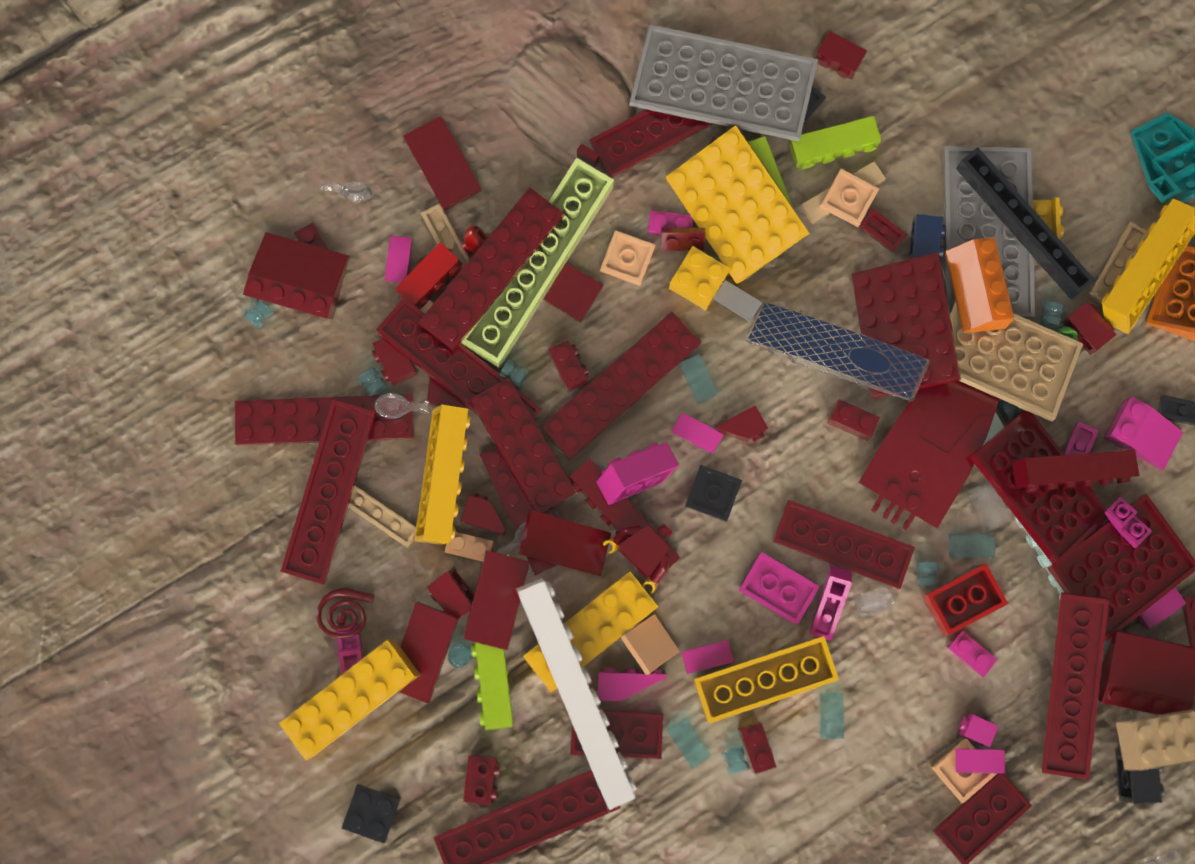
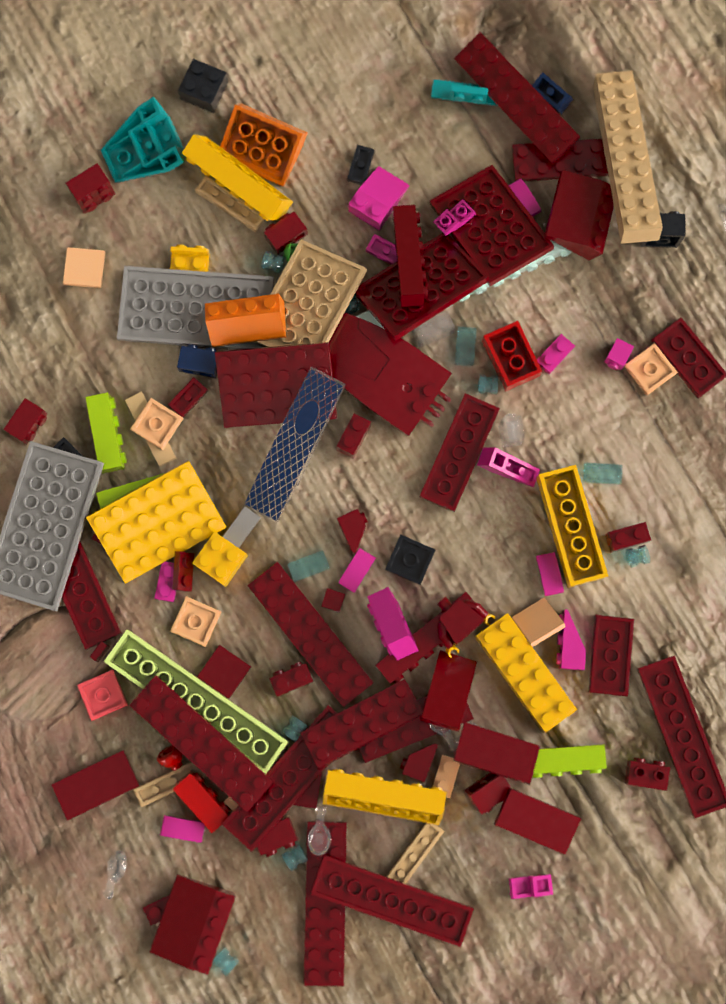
camera: 85 degrees left, 0 degrees up
yellow brick [279,638,420,761] -> none
dark red piece [316,588,374,639] -> none
black plate [341,784,401,844] -> none
clear light blue wheel [448,645,472,668] -> none
white brick [516,578,637,810] -> none
clear light blue tile [666,718,711,769] -> none
dark pink plate [738,552,820,626] -> none
black brick [955,147,1095,300] -> none
dark pink slope [955,749,1005,773] -> none
dark red plate [1042,592,1109,780] -> none
none -> light nougat tile [63,247,105,288]
none -> dark red brick [66,163,115,214]
none -> coral tile [77,669,128,721]
none -> dark red tile [321,588,346,613]

